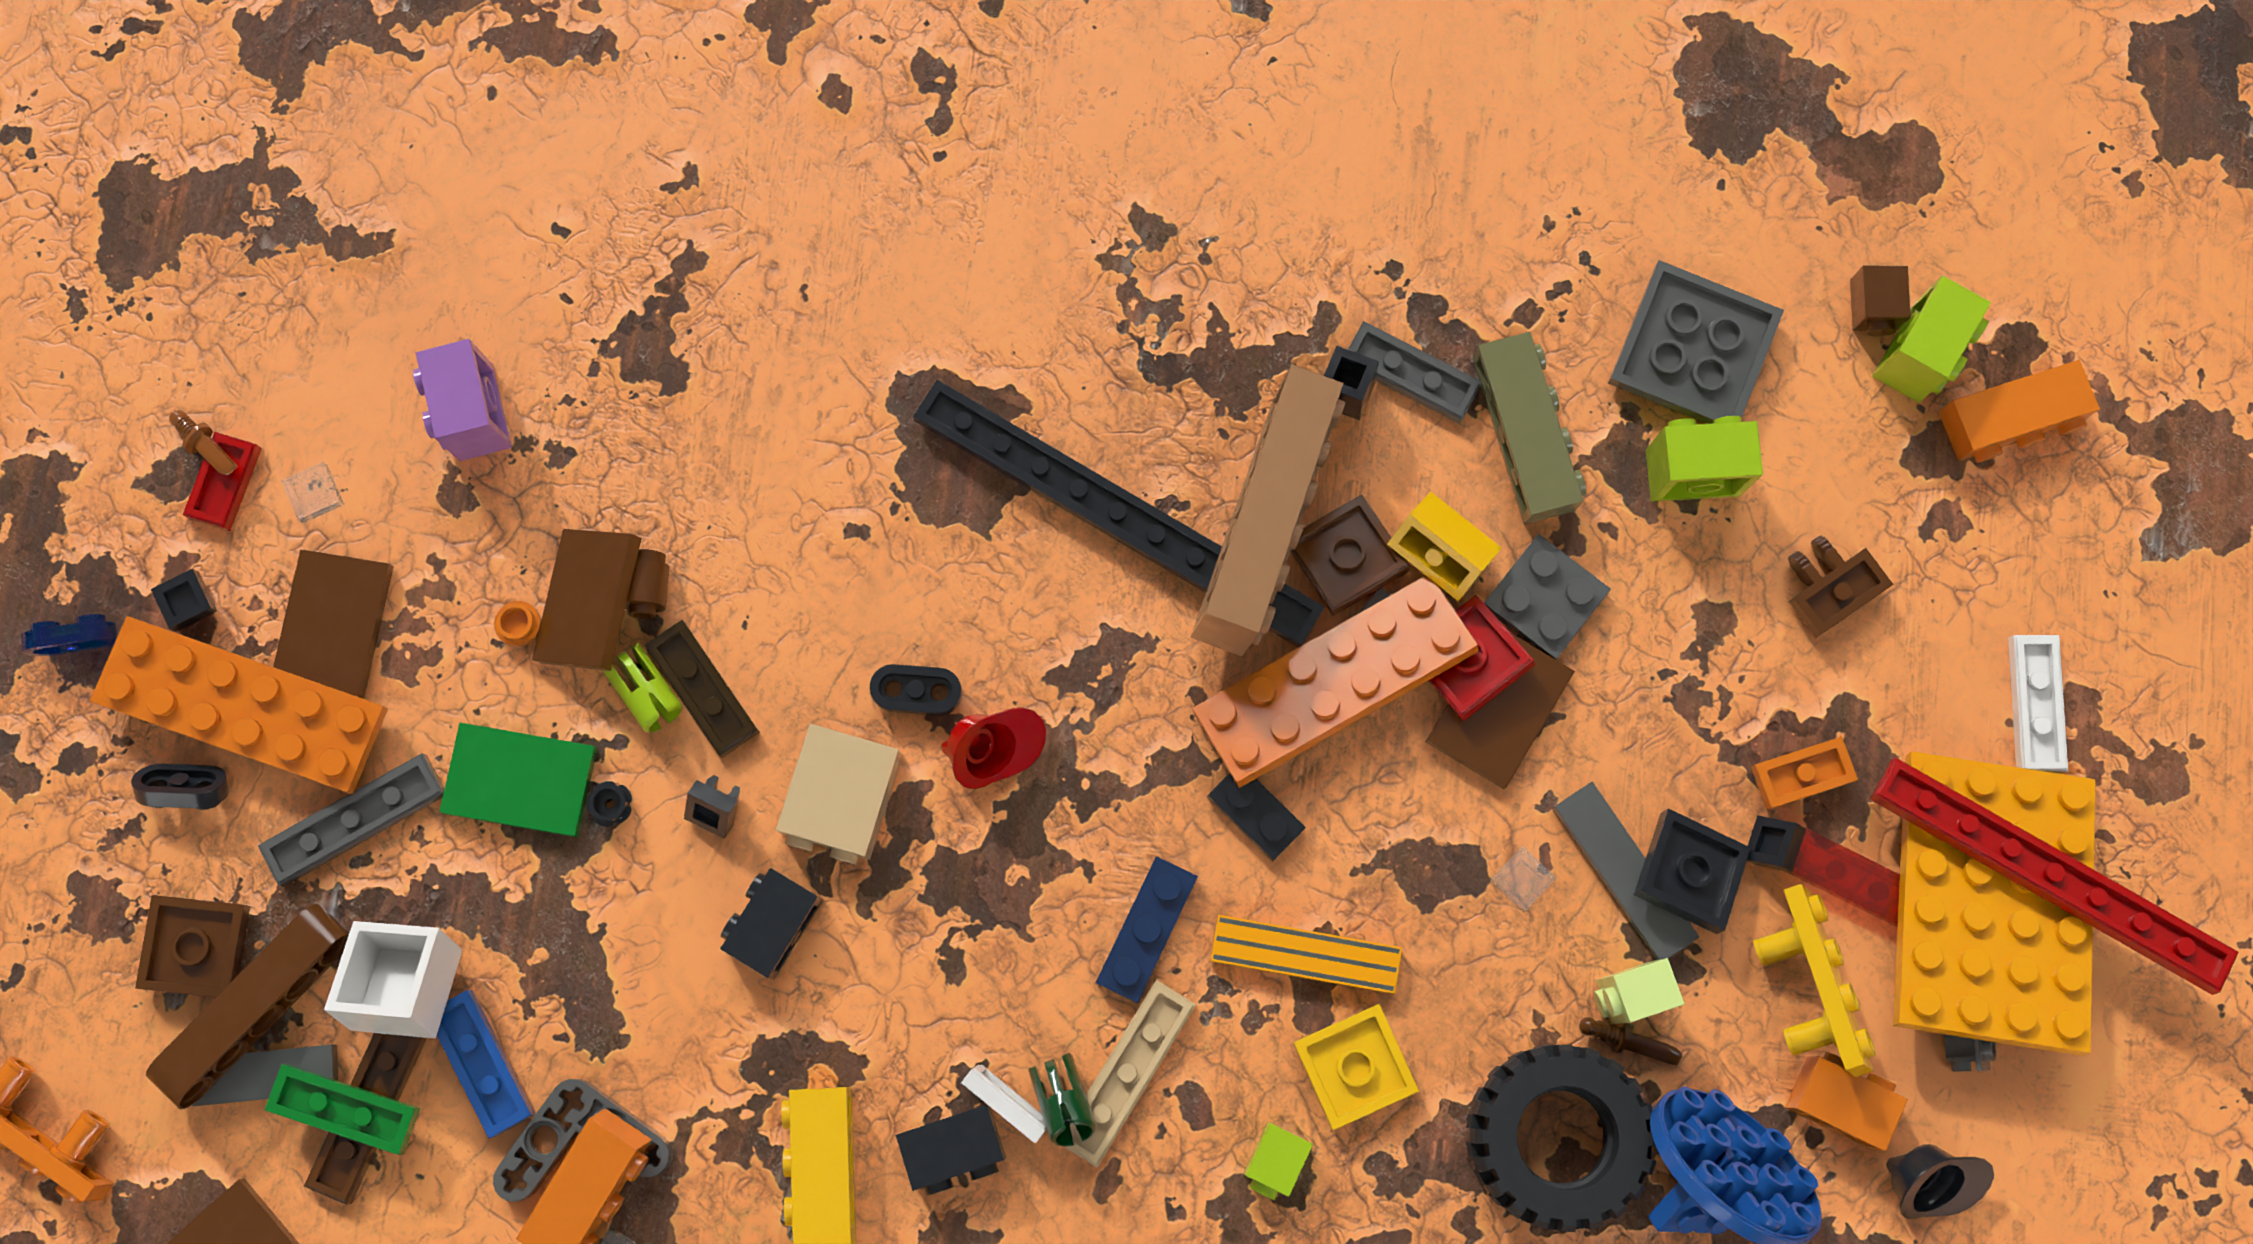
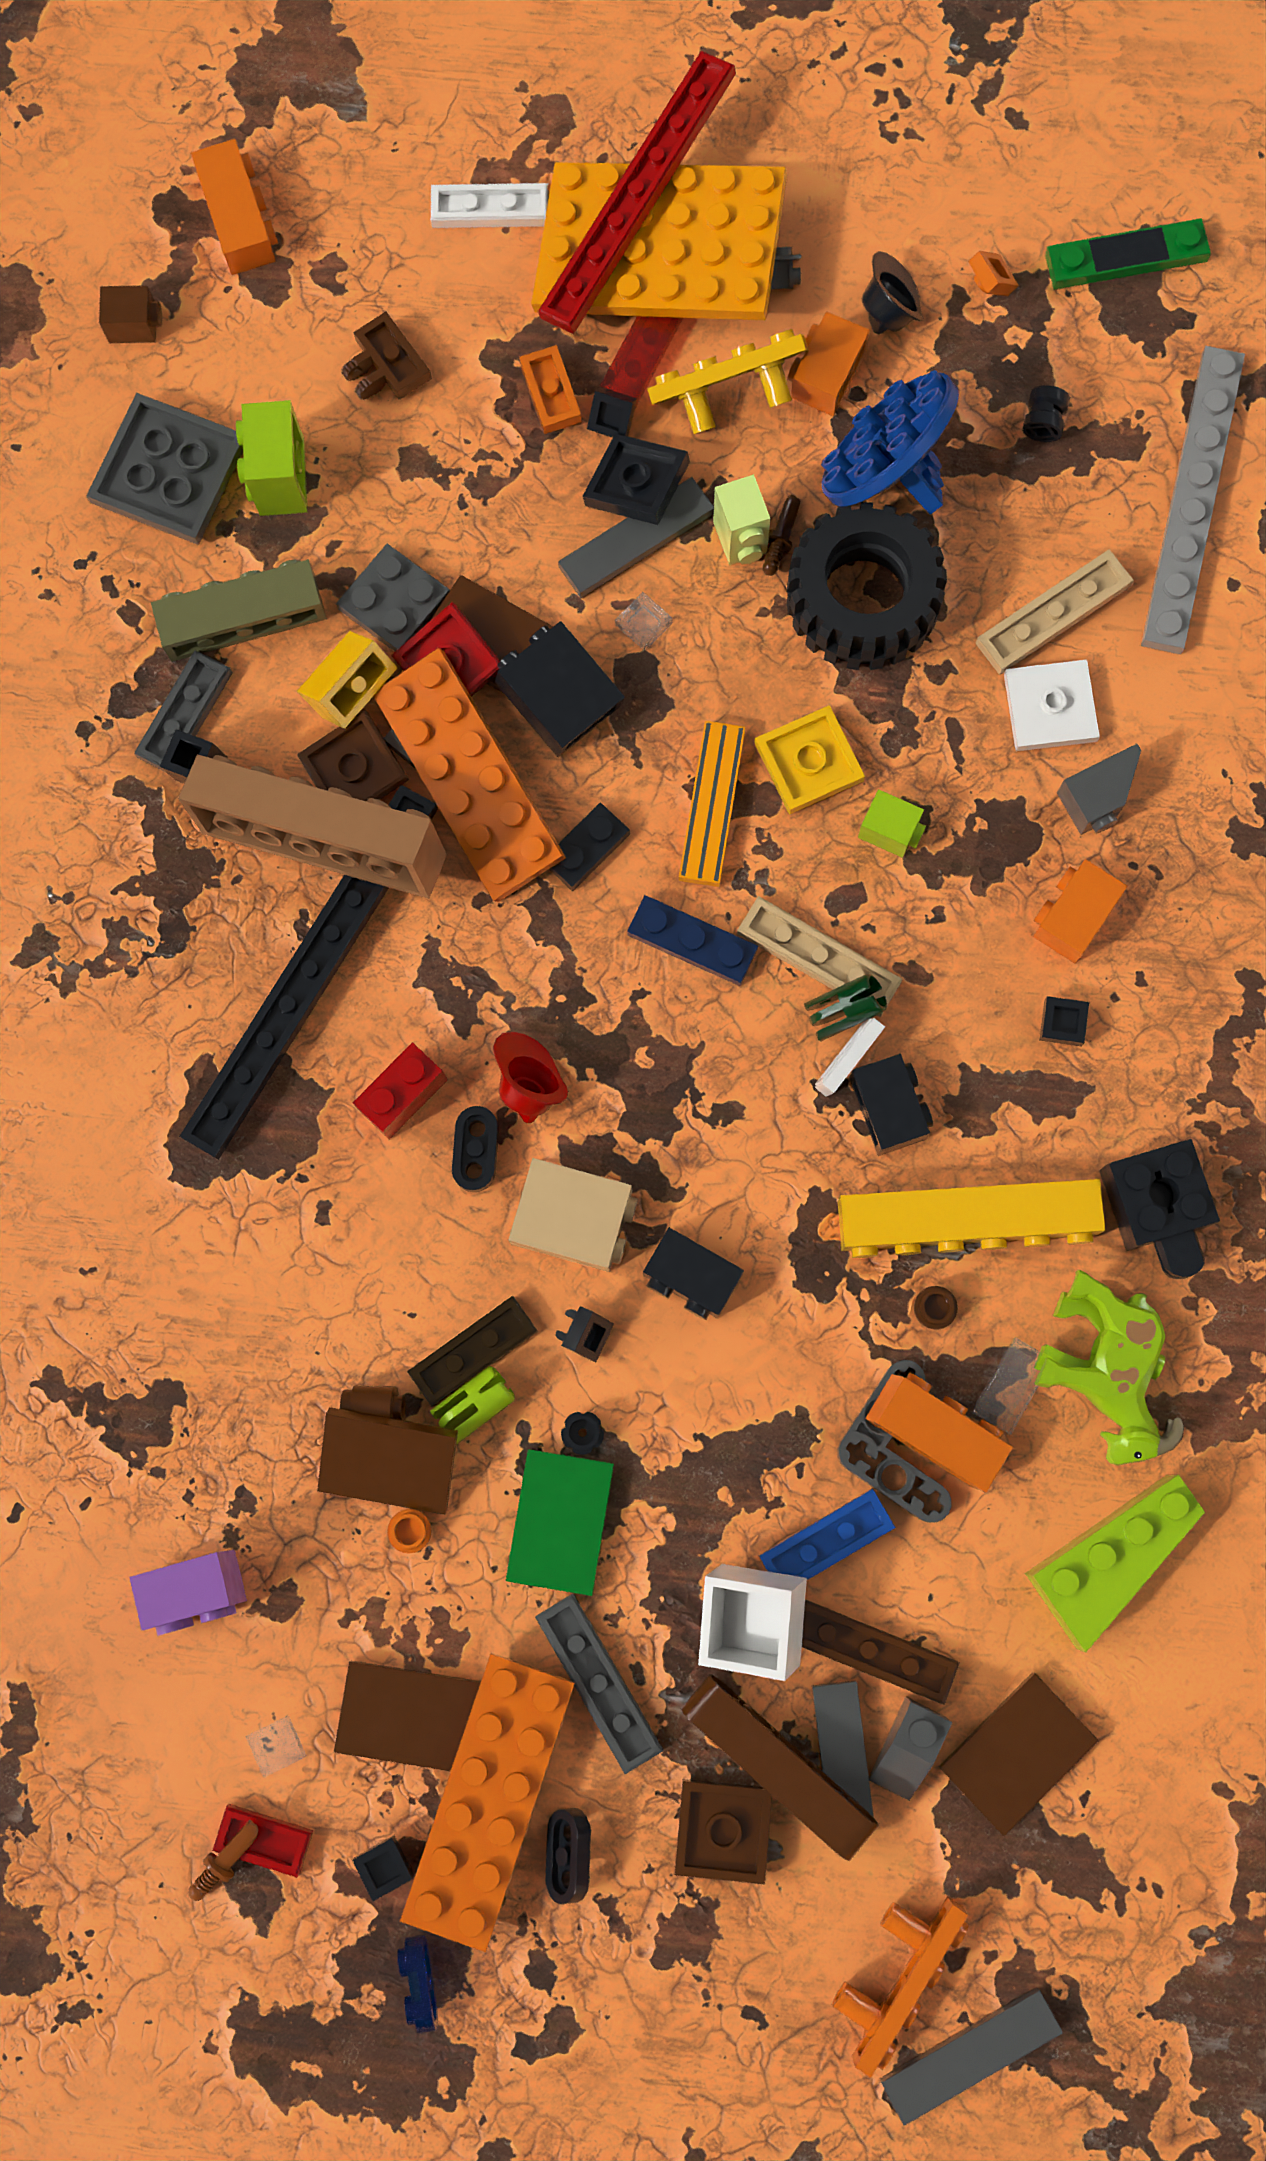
camera: 85 degrees left, 0 degrees up
green plate [264,1064,421,1155] -> none
lime brick [1872,275,1991,403] -> none
none -> red brick [353,1042,448,1140]
none -> black brick [495,621,625,757]
none -> dark grey slope [869,1697,952,1801]
none -> reddish brown plate [914,1286,958,1330]

